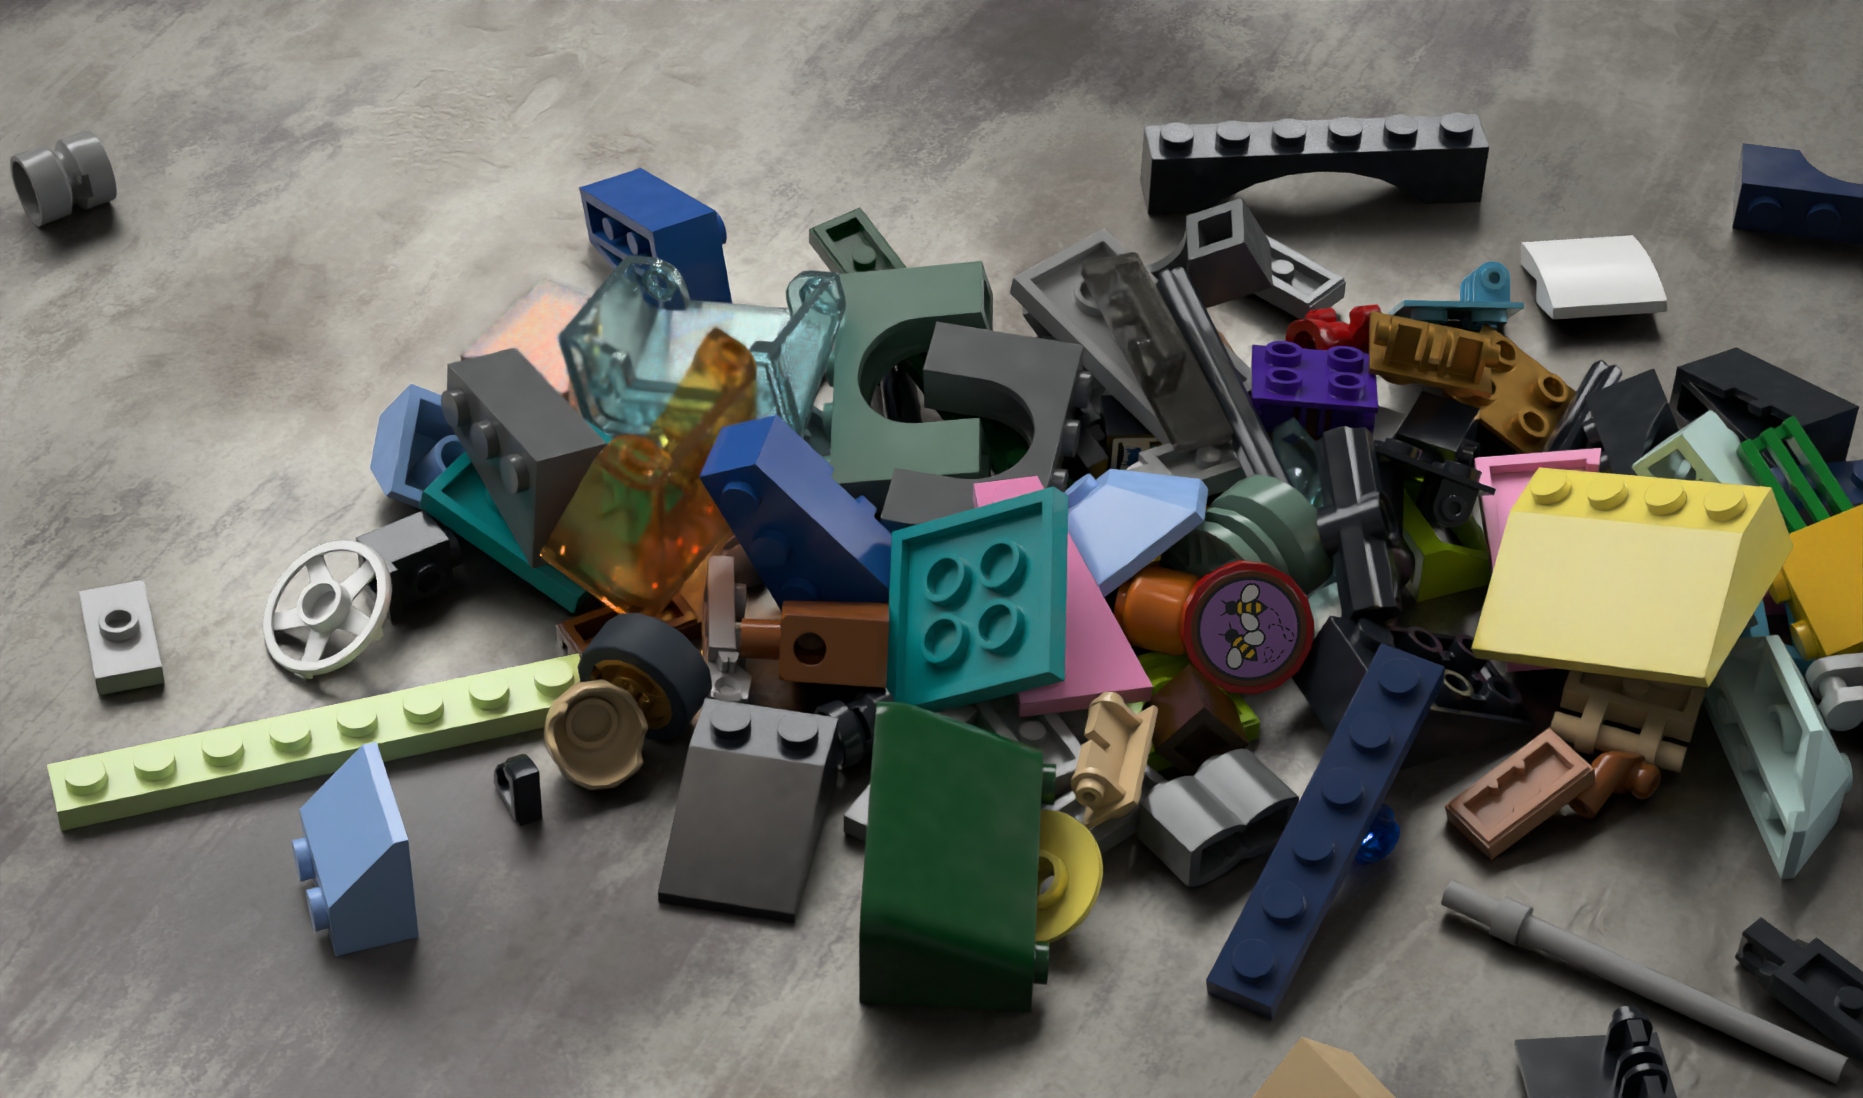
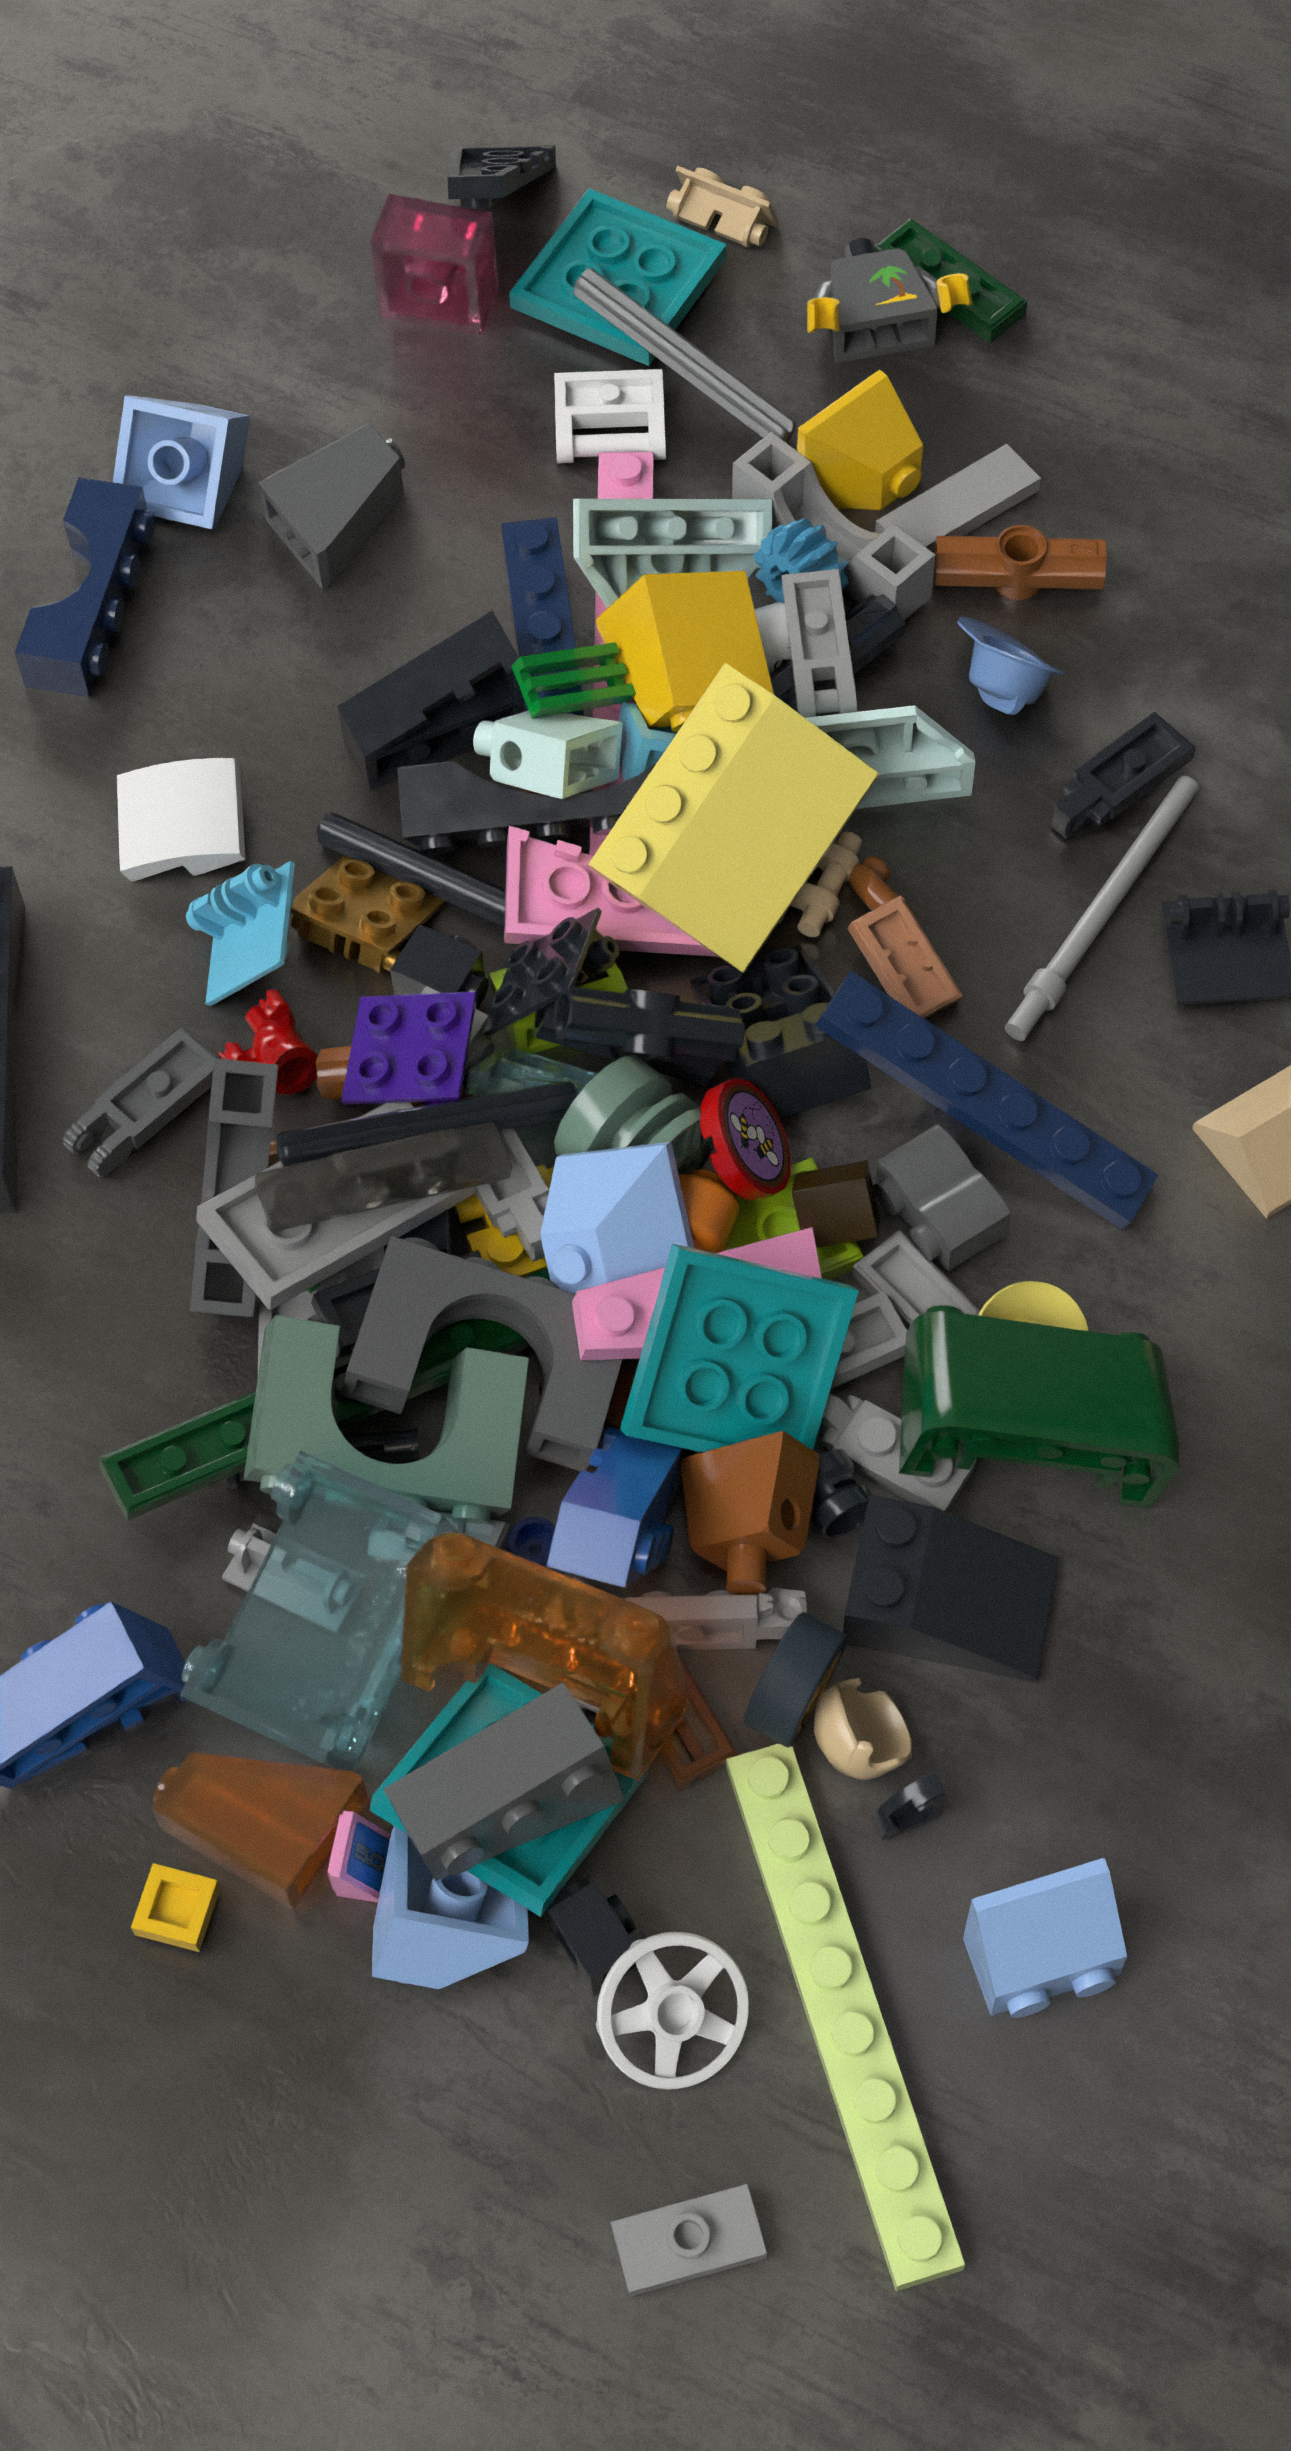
camera: 85 degrees left, 20 degrees up
tan hinge [1071,692,1158,830] -> none
pearl gold hinge [1368,311,1501,398] -> none
none -> yellow plate [131,1863,221,1952]

